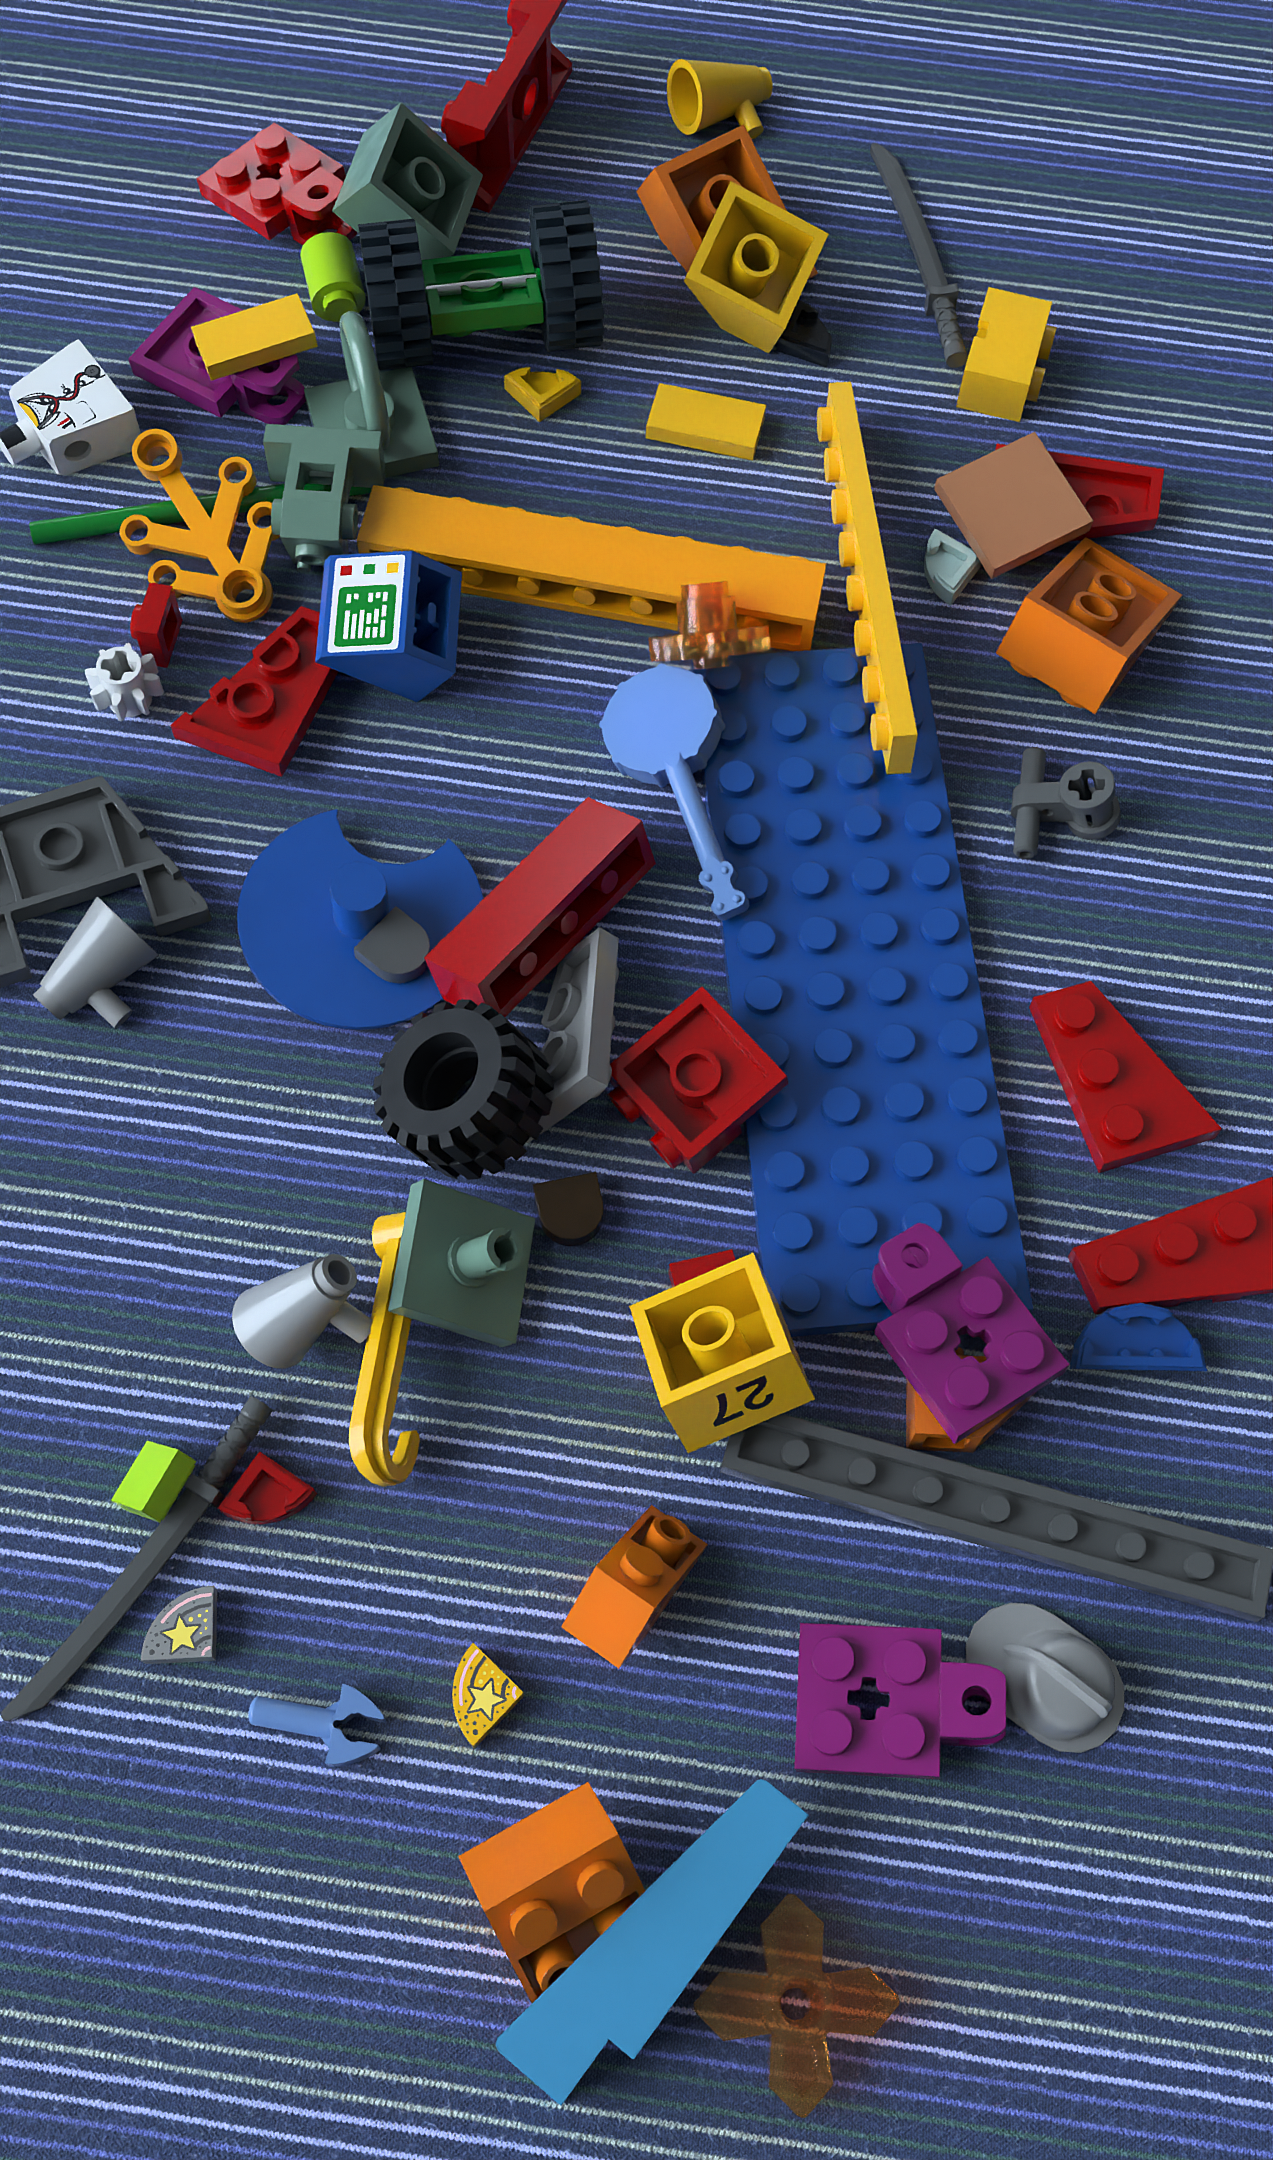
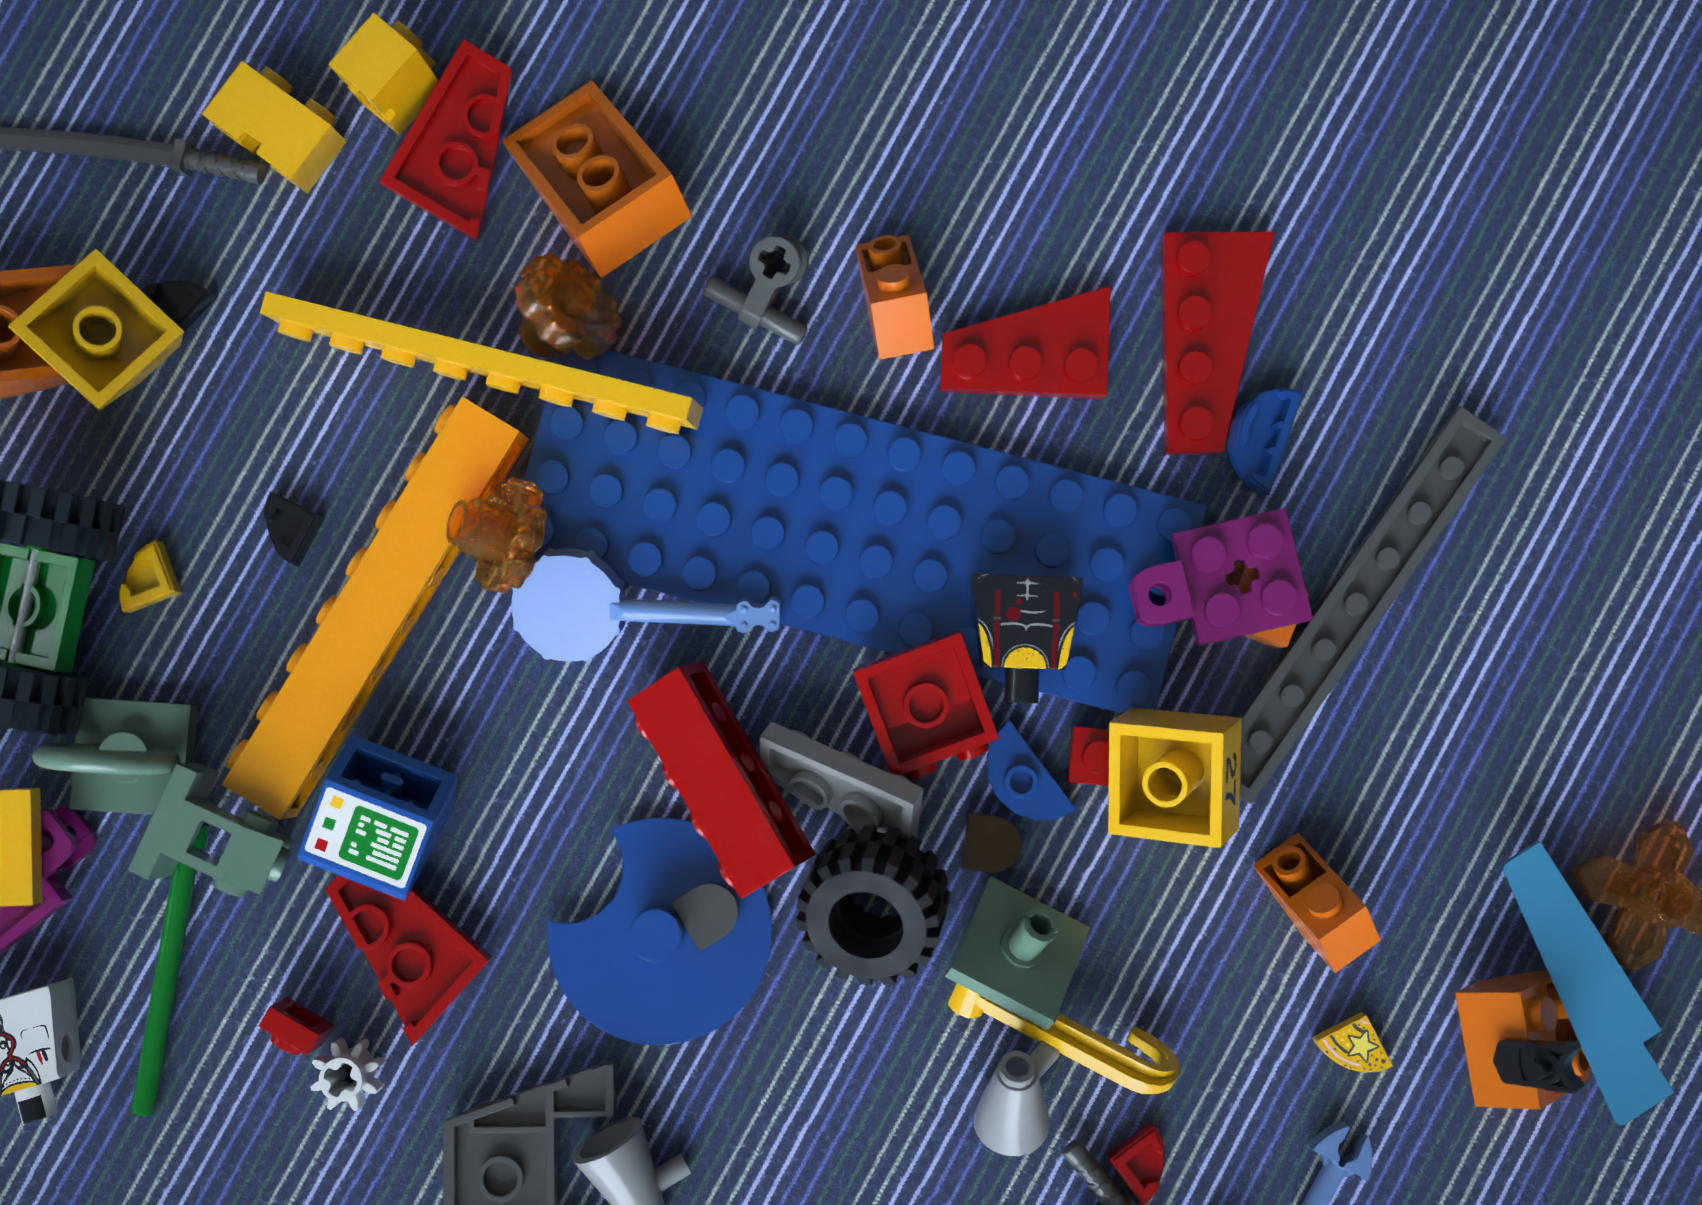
camera: 65 degrees left, 20 degrees up
light orange plant [120,429,280,623] -> none
yellow tile [646,383,766,461] -> none
magenta plate [794,1623,1006,1780] -> none
light aqua tile [924,529,981,606] -> none
nougat tile [934,432,1093,579] -> none
light grey piece [966,1603,1124,1753] -> none
none -> black tile [264,491,325,567]
none -> yellow brick [328,12,438,136]
none -> clear orange plant [514,253,622,360]
none -> orange slope [855,234,934,360]
none -> black torso [969,573,1083,704]
none -> blue plate [986,720,1076,821]
none -> black piece [1493,1038,1585,1094]

